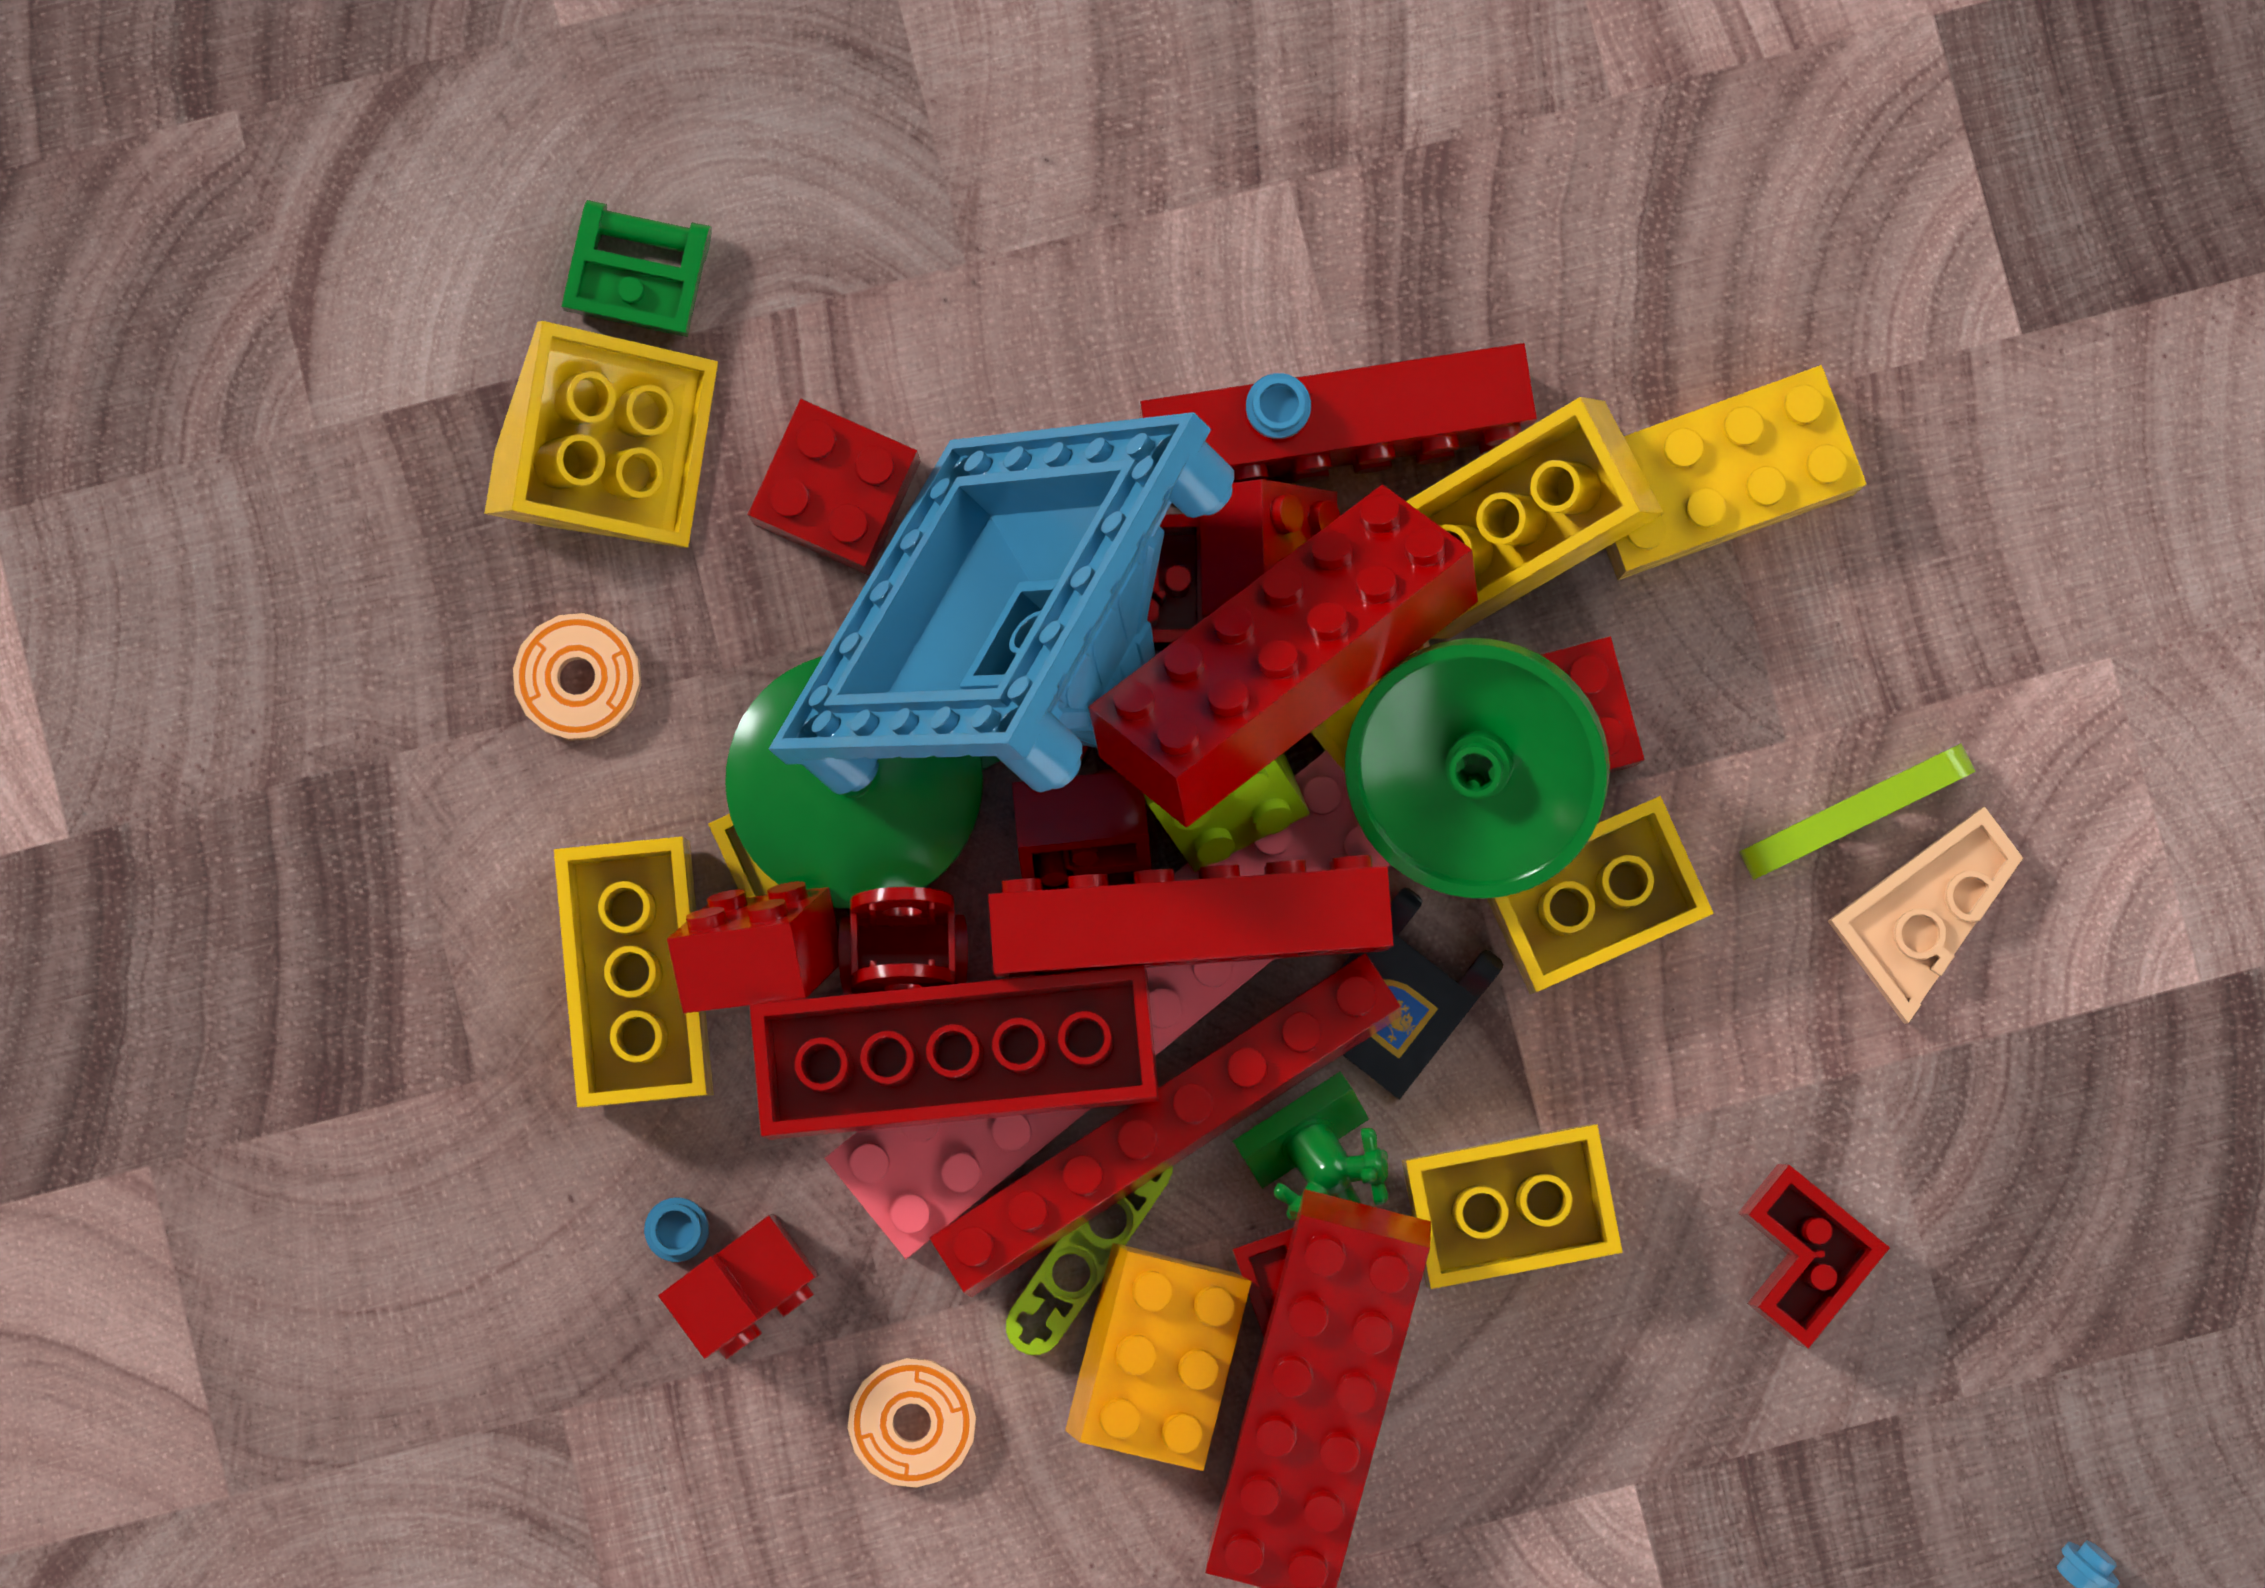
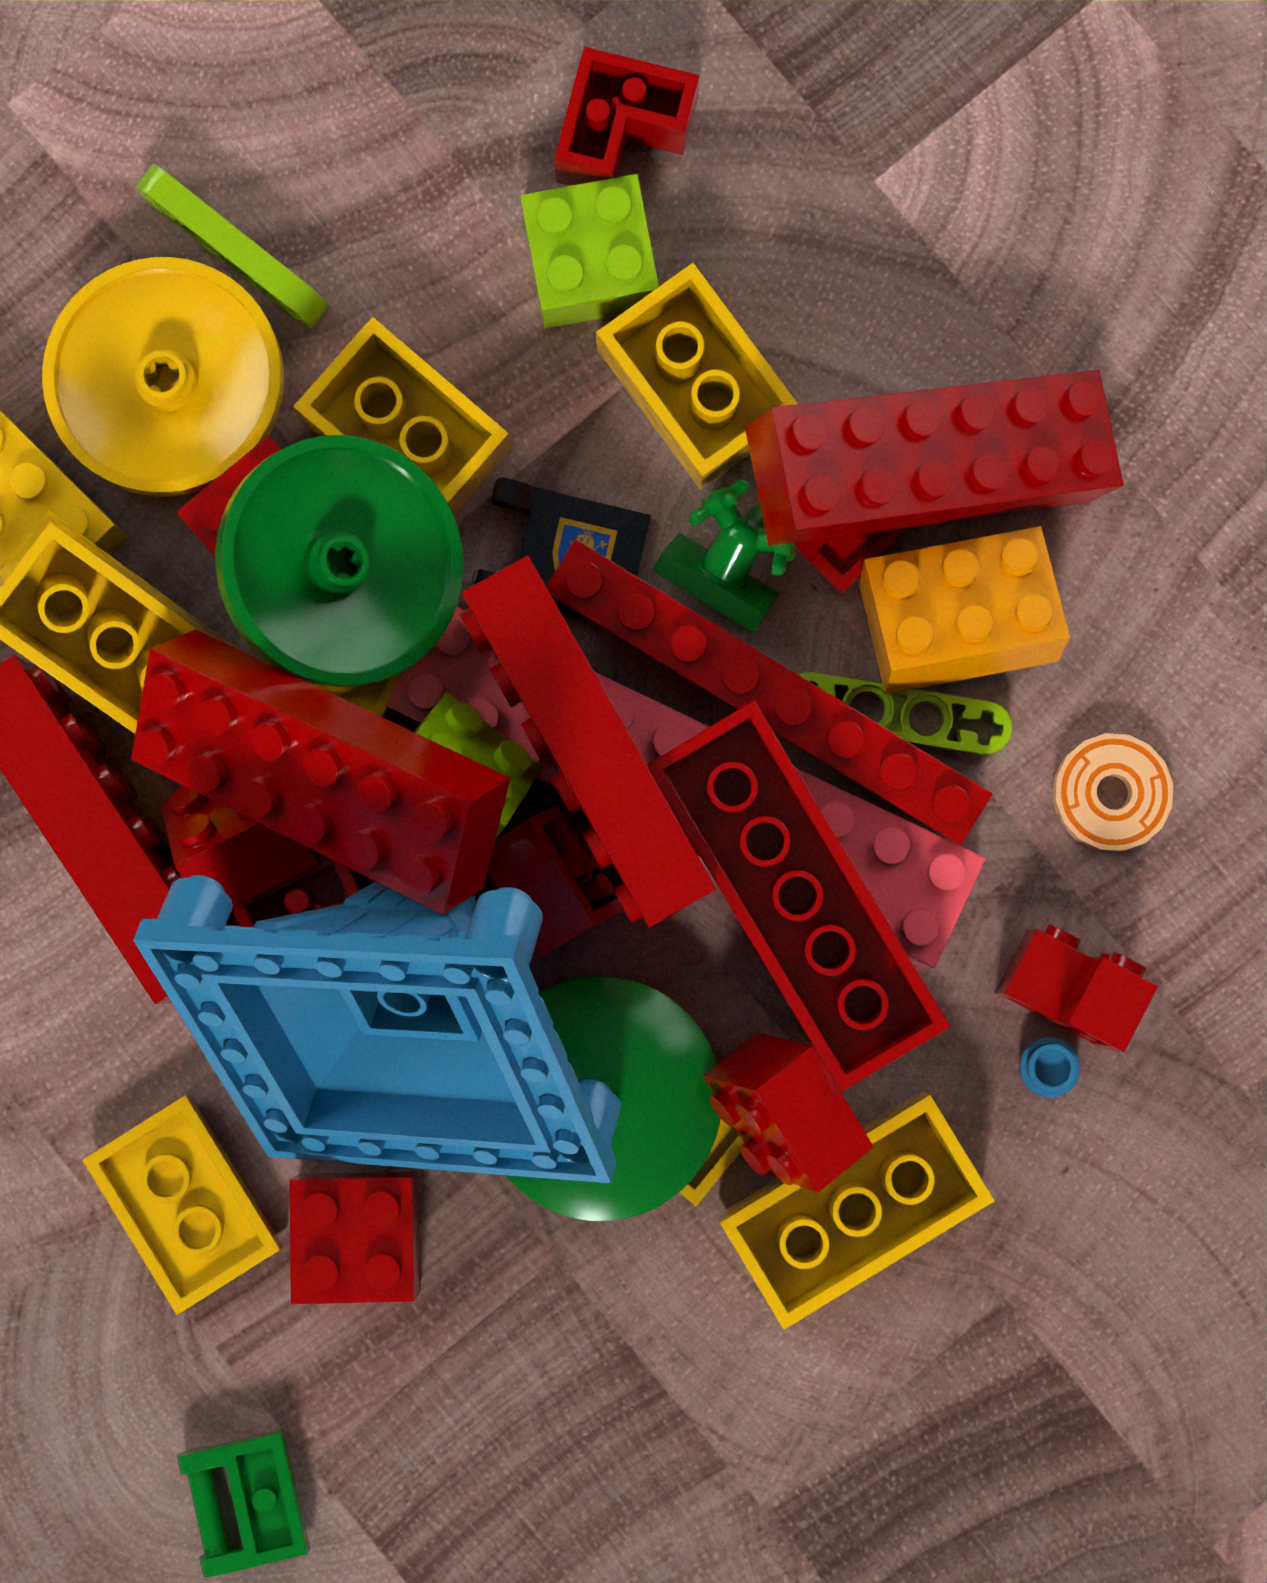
camera: 115 degrees left, 0 degrees up
yellow slope [484,321,718,548] -> none
light nougat tile [513,613,642,741] -> none
red piece [838,887,968,995] -> none
dark azure plate [1246,373,1311,439] -> none
light nougat wing [1828,807,2023,1024] -> none
none -> yellow dish [42,257,284,497]
none -> yellow plate [82,1094,283,1315]
none -> lime brick [520,174,659,329]

